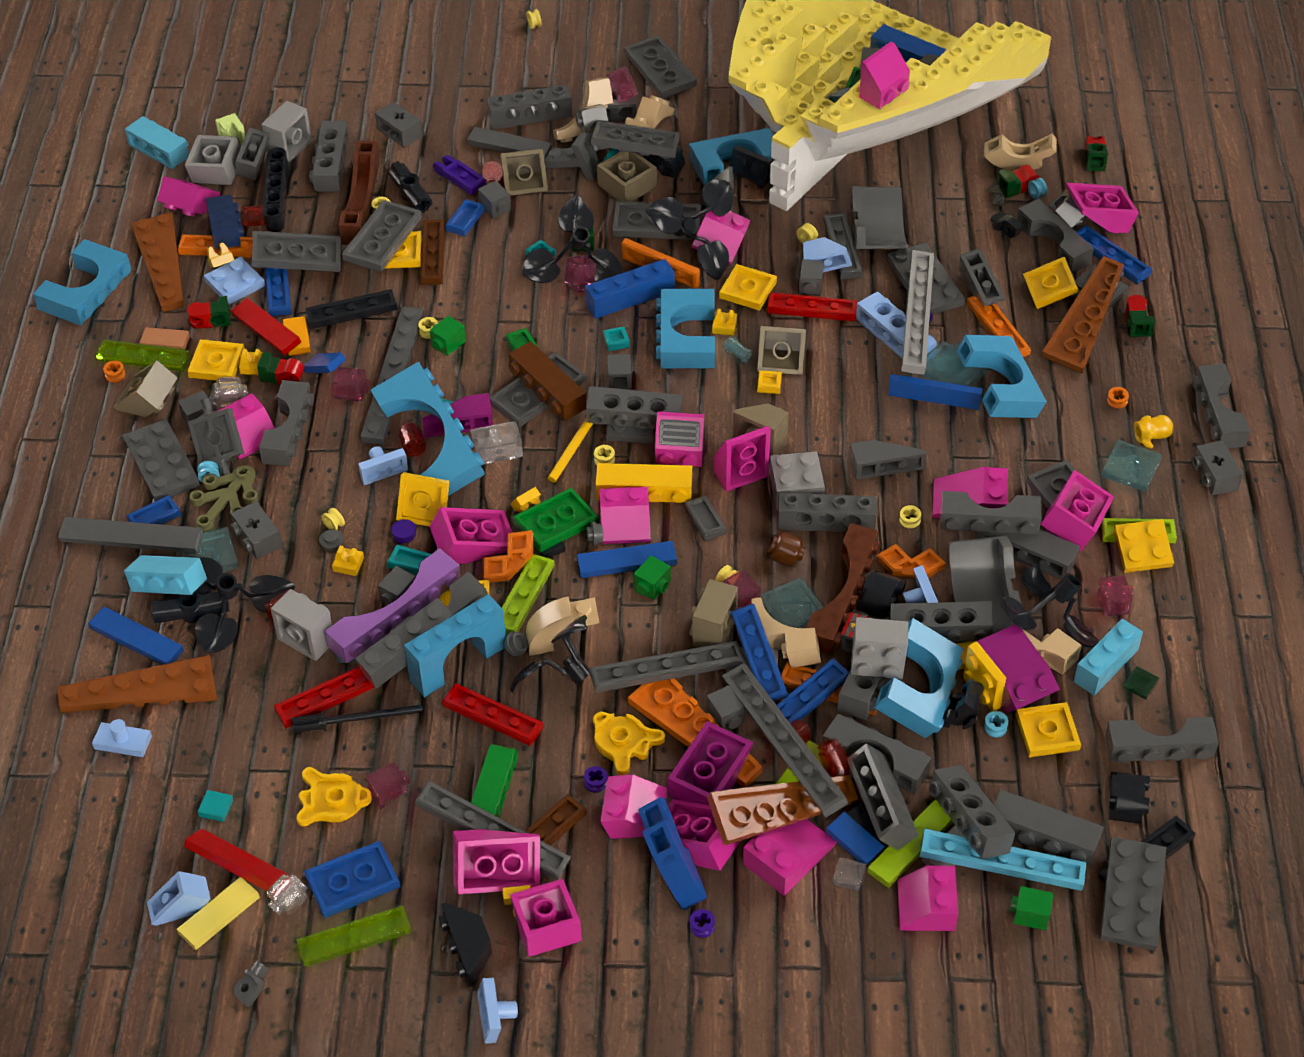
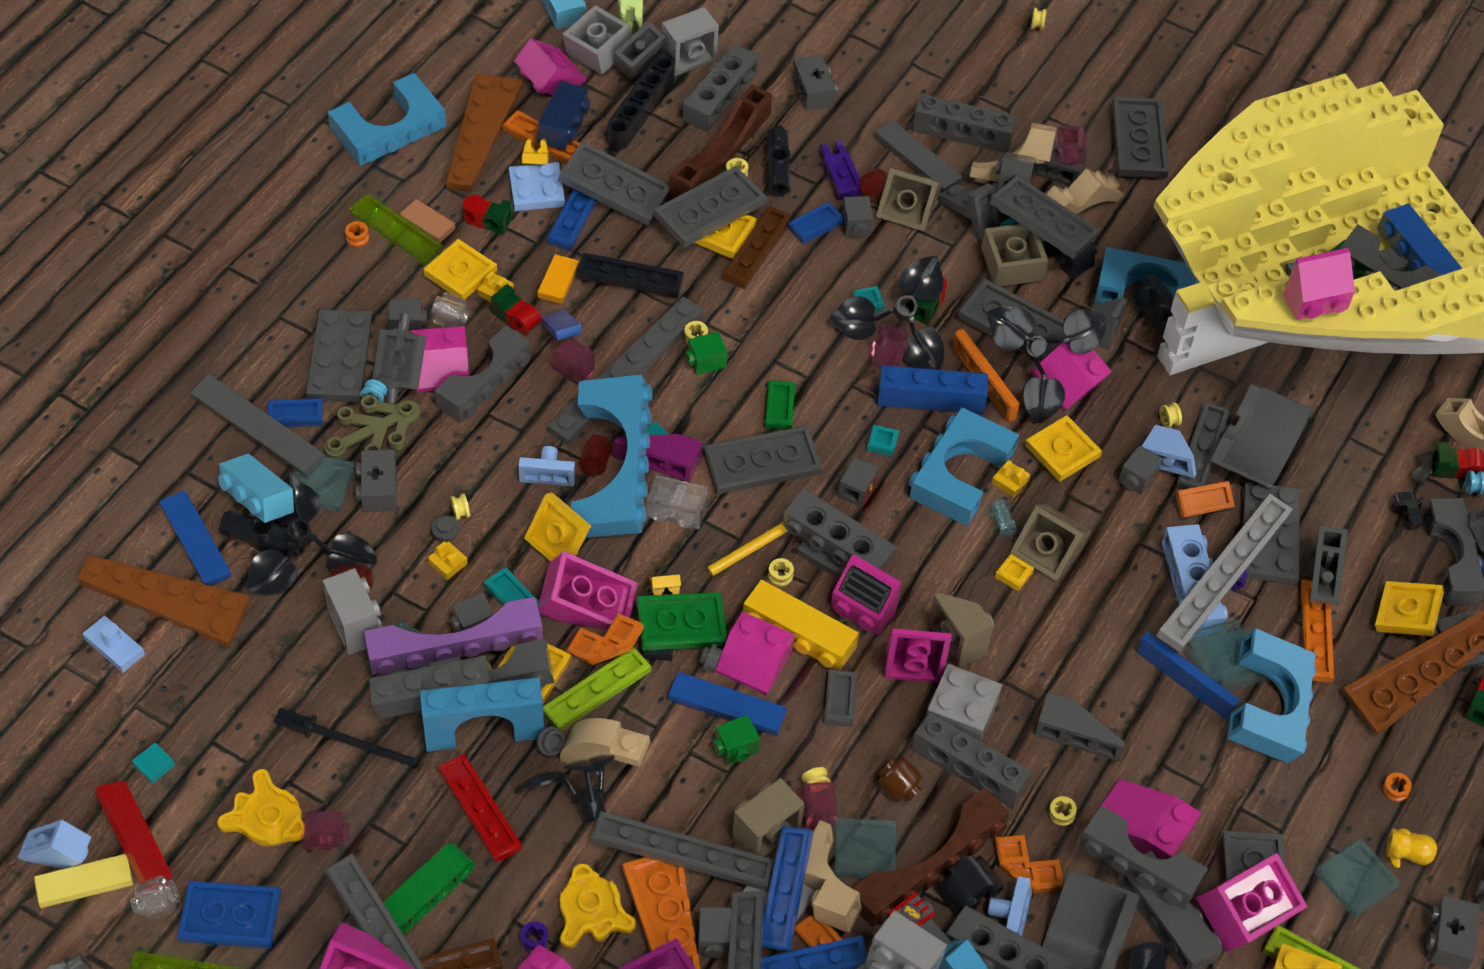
camera: 25 degrees right, 5 degrees up
dark tan slope [113,360,177,417] -> none
red tile [231,298,301,356] -> none
clear red tile [242,206,265,227] -> none
red tile [274,667,375,729] -> none
dark purple tile [392,519,416,543] -> none
reddish brown brick [508,341,587,421] -> none
red tile [767,292,858,321] -> none
none -> orange tile [1175,481,1235,519]

